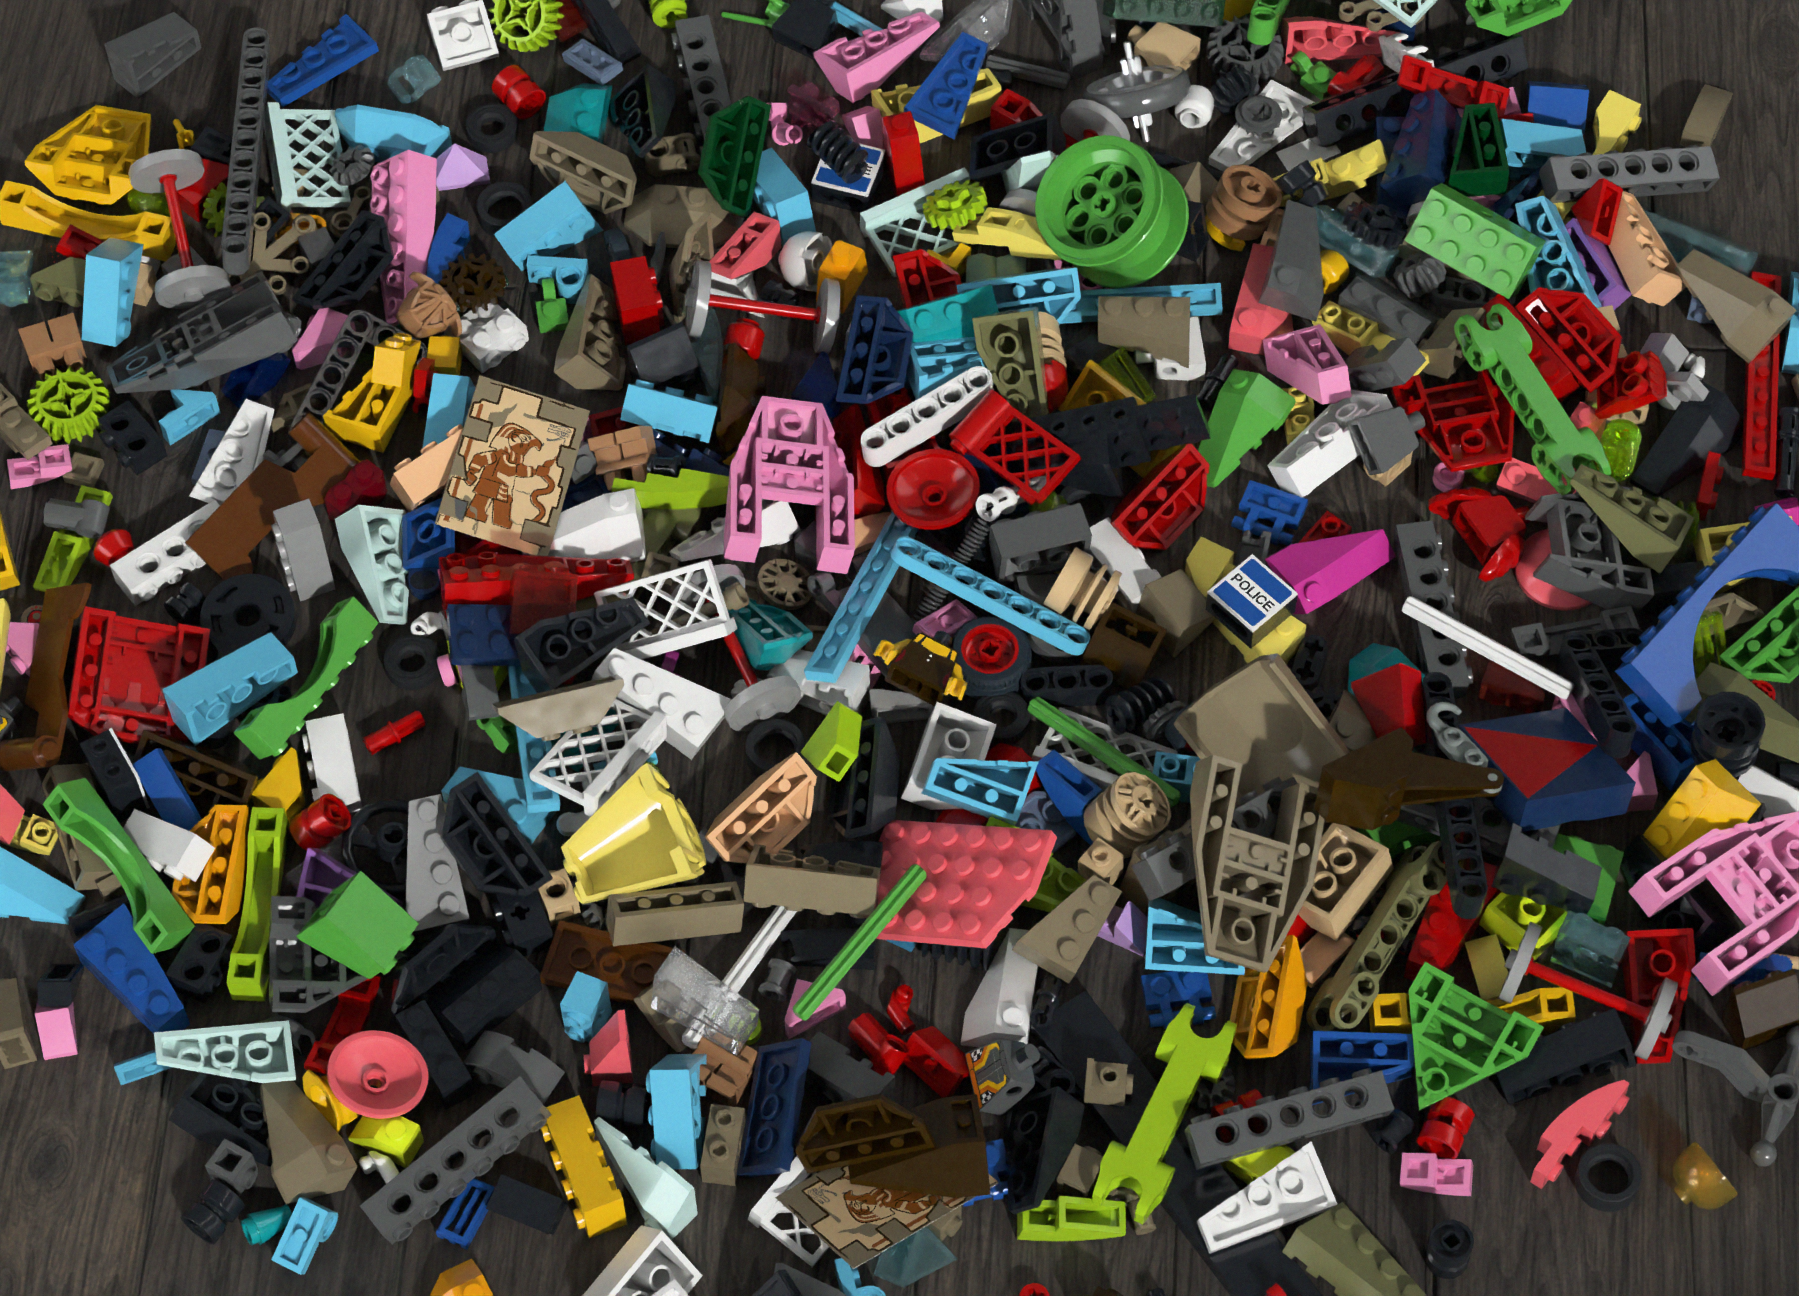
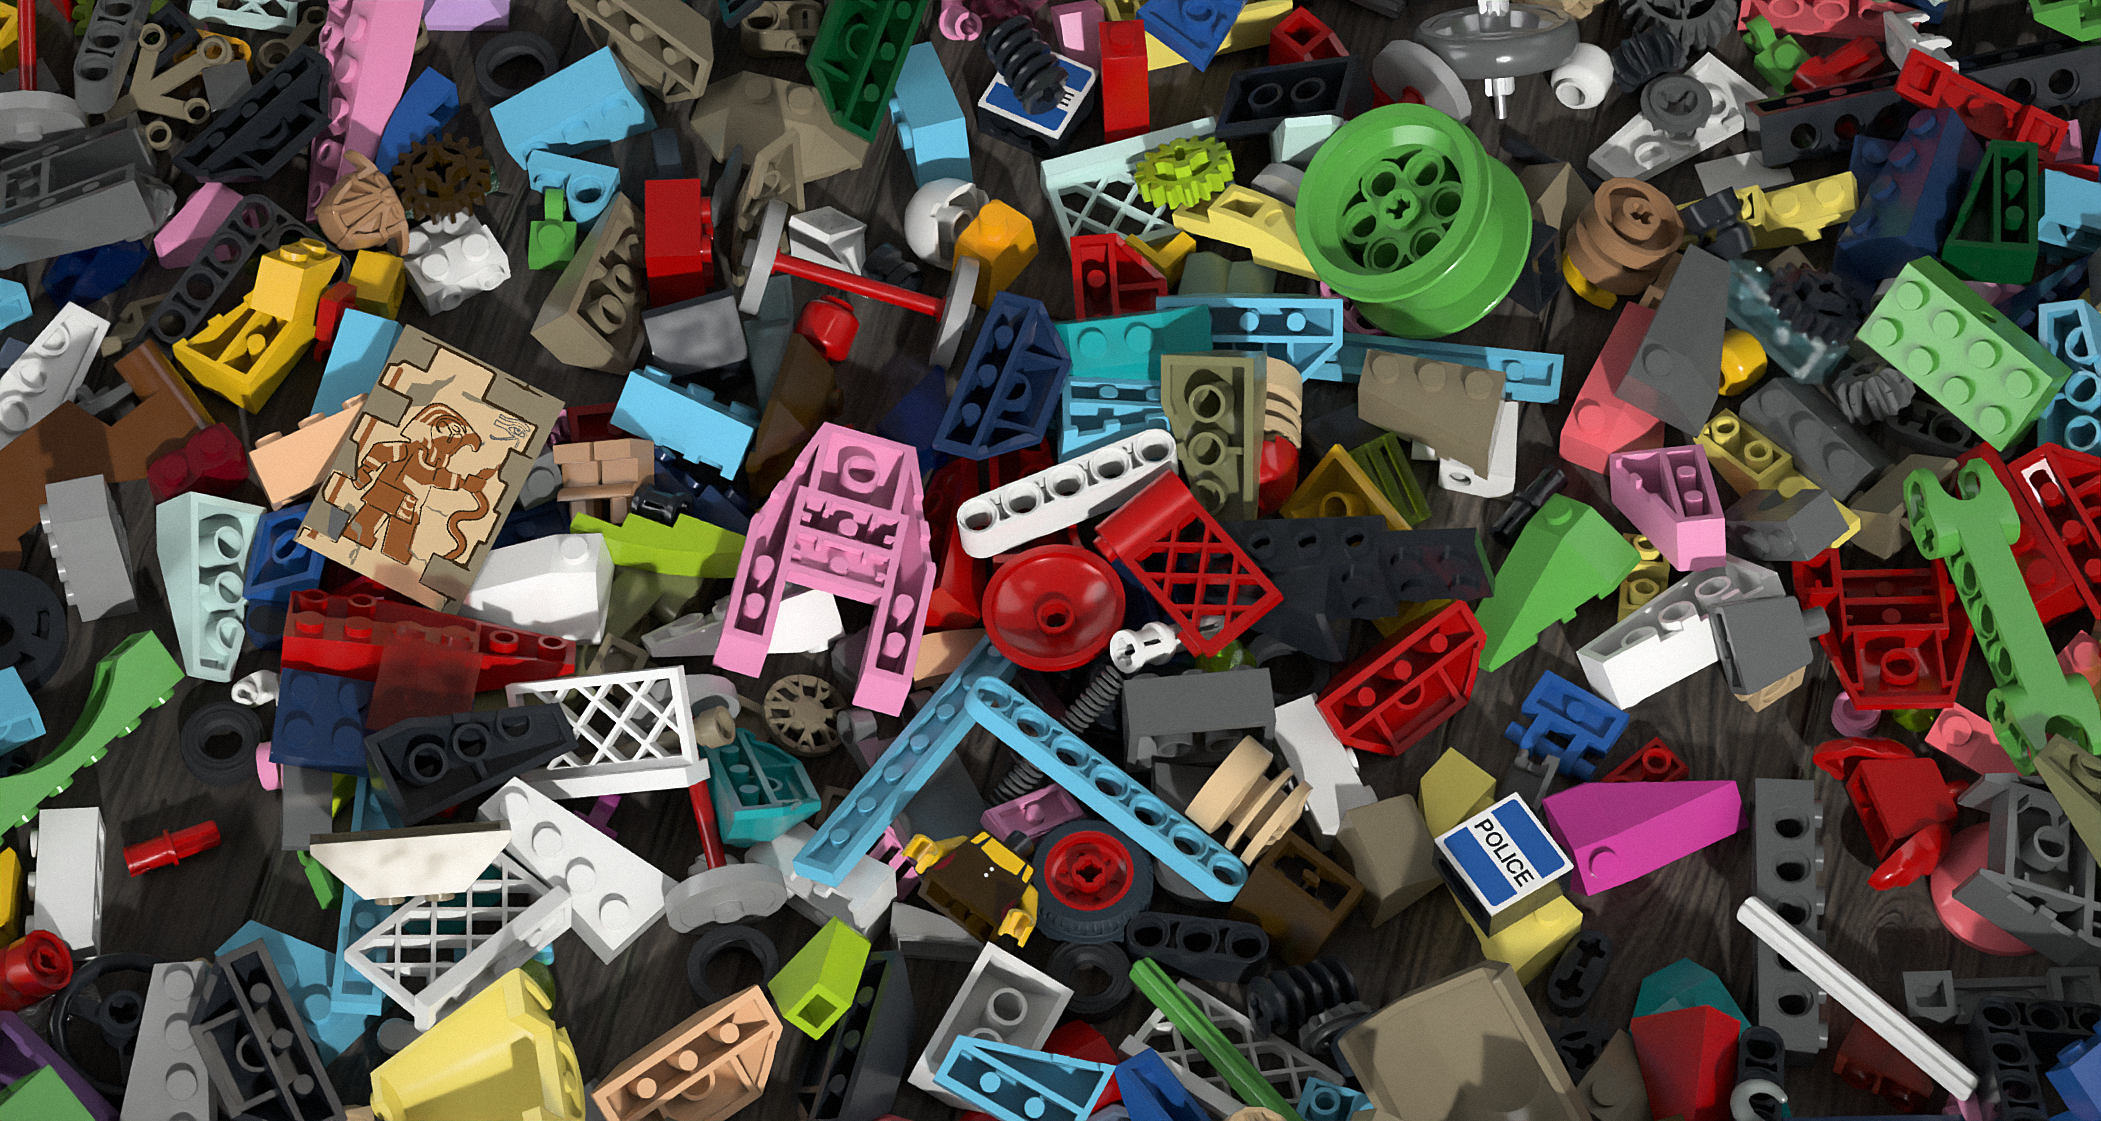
camera: 10 degrees right, 0 degrees up
coral slope [709,211,782,280] -> none

